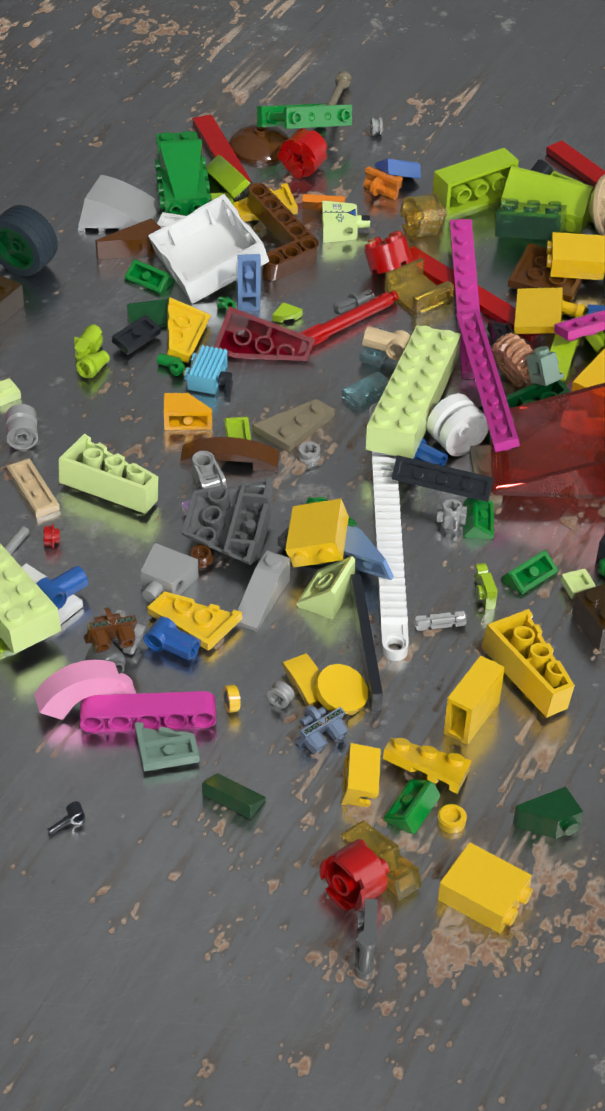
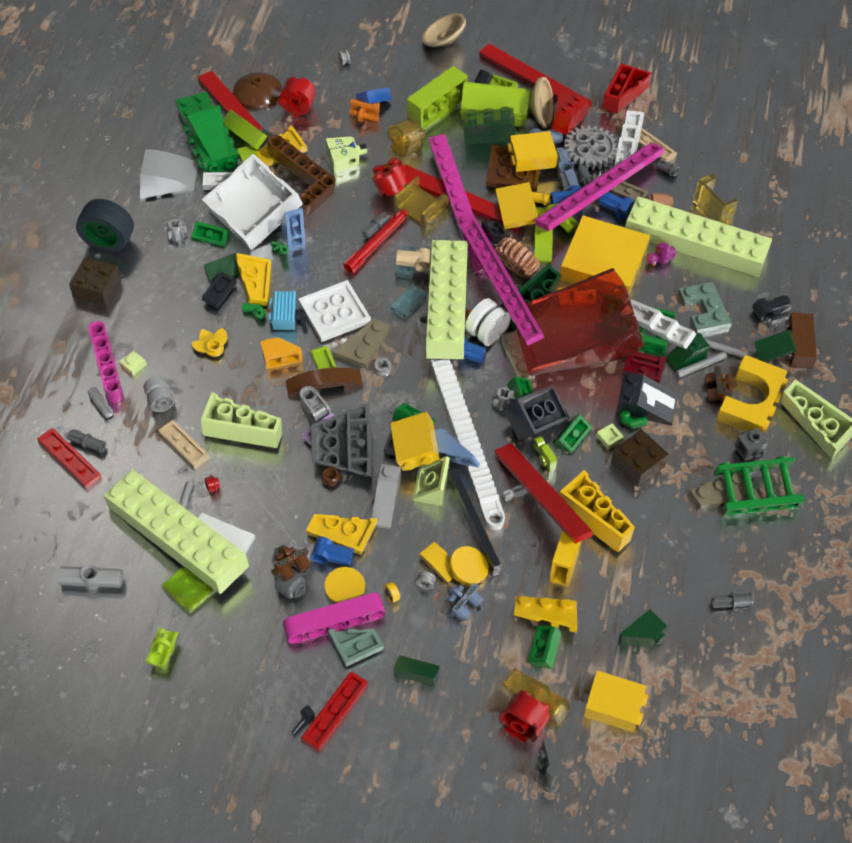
camera: 15 degrees left, 10 degrees up
bright pink arch [34,660,136,720] -> none
blue piece [36,566,89,610] -> none
lime arm [74,324,103,365] -> none
lime cone [76,350,110,378] -> none
reddish brown slope [95,218,161,259] -> none
light grey torso [140,543,199,603] -> none
dark red wedge [214,306,315,361] -> none
green fence [257,103,352,129] -> none
lime tile [272,302,303,323] -> none
orange plate [302,194,345,213] -> none
dark tan piece [327,71,352,105] -> none
yellow hinge [341,743,381,807] -> none
black piece [391,455,495,502] -> none
yellow tile [437,804,467,834] -> none
sand green brick [526,346,564,386] -> none
none -> light grey gear [164,219,187,241]
none -> yellow plate [192,328,228,357]
none -> white plate [298,280,371,342]
none -> red tile [301,671,368,752]
none -> yellow tile [324,567,365,604]
none -> tan dish [422,13,466,47]
none -> red tile [494,443,593,544]
none -> black slope [503,384,570,442]

